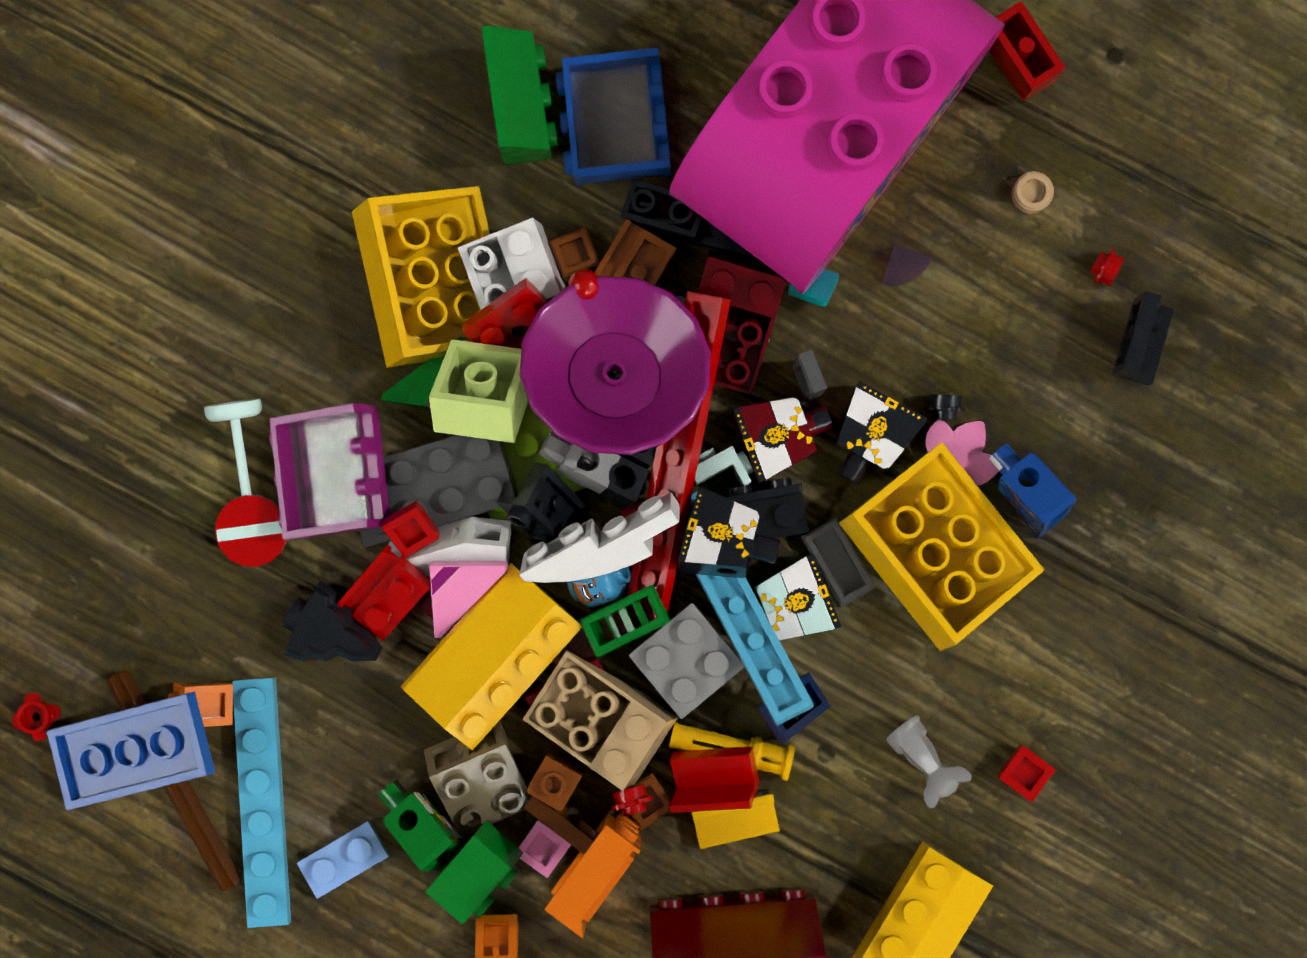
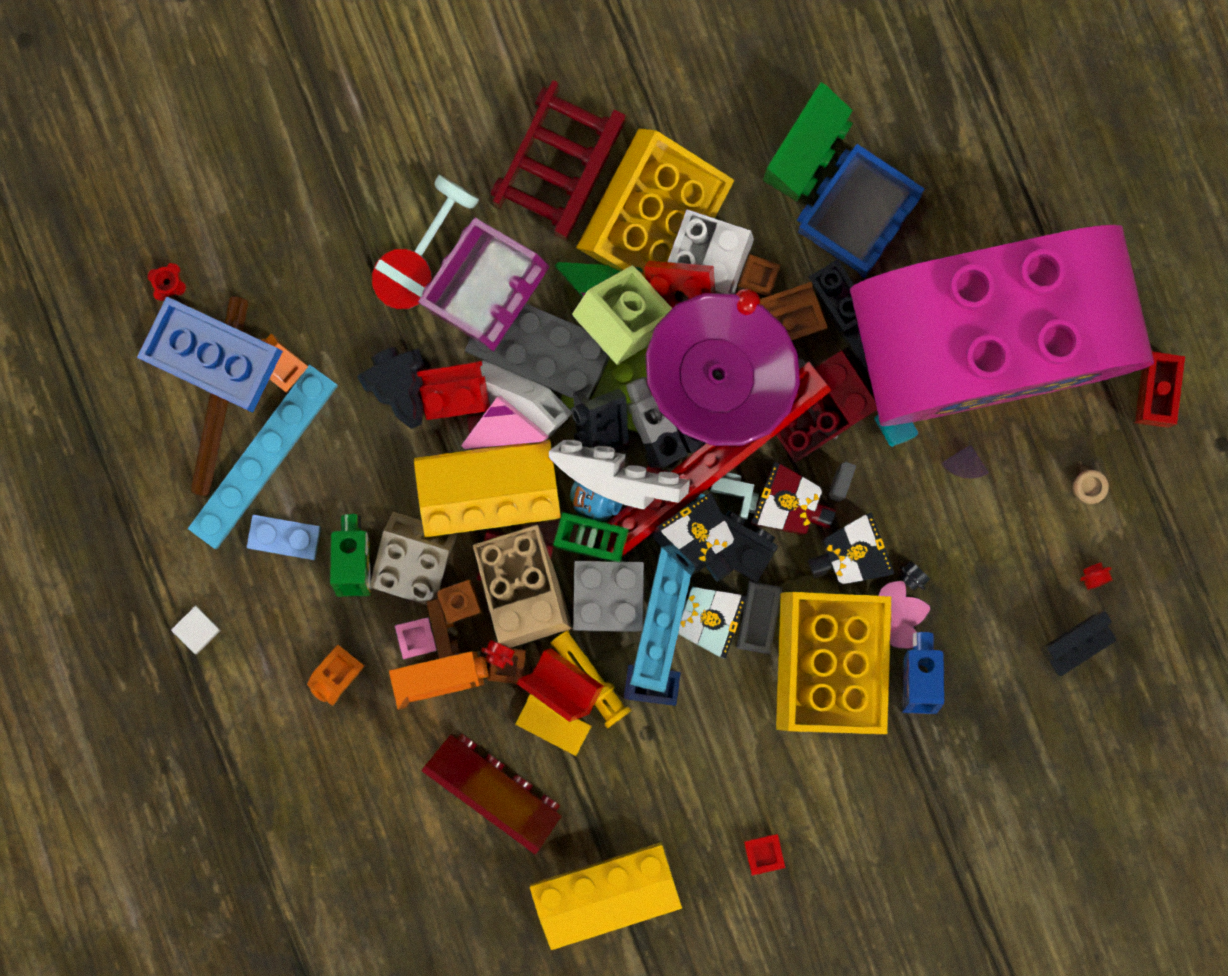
camera: 40 degrees right, 0 degrees up
red plate [381,500,440,558] -> none
green brick [425,820,523,925] -> none
light grey animal [886,715,972,808] -> none
none -> dark red fence [490,80,626,242]

